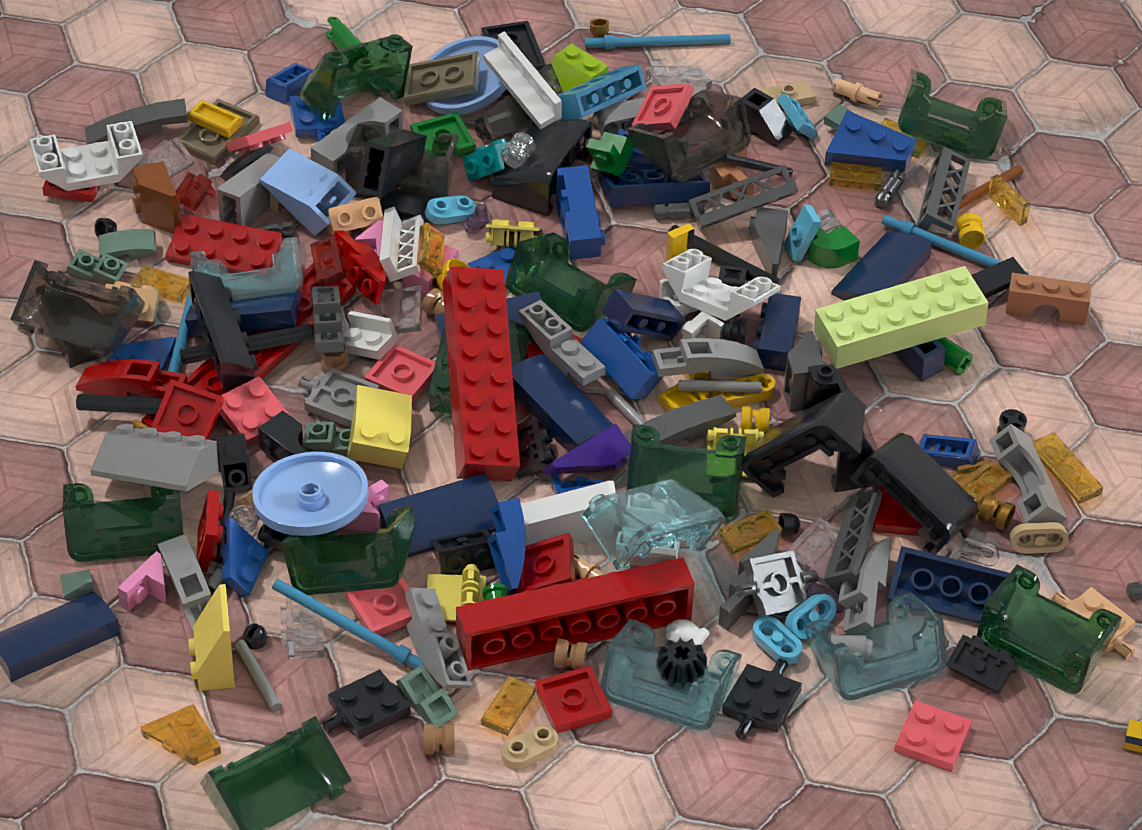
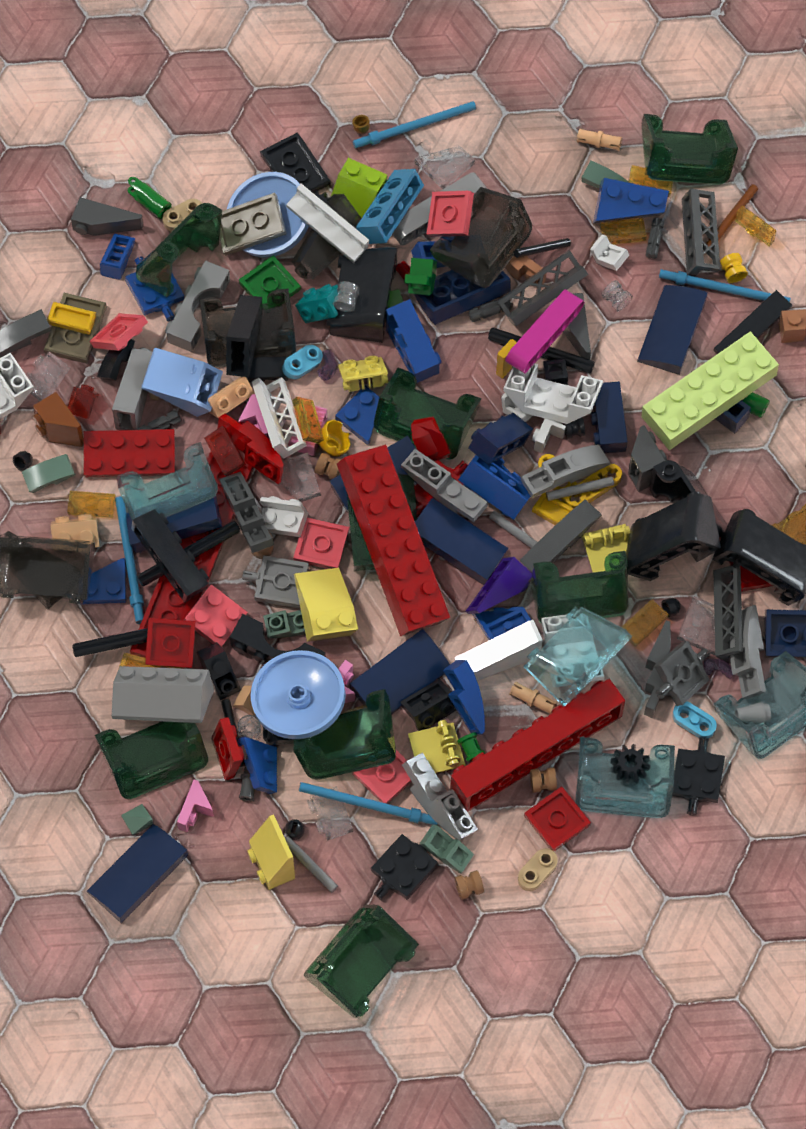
camera: 15 degrees left, 20 degrees up
sand green slope [66,249,129,284] -> none
red slope [75,359,188,398] -> none
clear yellow wing [141,704,221,766] -> none
light grey slope [157,534,212,635] -> none
clear yellow plate [481,676,536,736] -> none
black bracket [516,419,557,479] -> none
red plate [517,533,575,594] -> none
white animal [665,619,709,645] -> none
black slope [737,87,792,145] -> none
yellow wheel [740,406,770,435] -> none
tan plate [761,81,816,109] -> none
medium azure plate [777,93,818,139] -> none
medium azure plate [783,205,822,262] -> none
medium azure plate [785,594,836,639] -> none
green brick [808,225,860,268] -> none
blue slope [919,434,979,472] -> none
none -> dark grey slope [71,197,144,236]
none -> red slope [411,417,451,461]
none -> dark pink beam [505,289,585,374]
none -> white bracket [590,234,629,271]

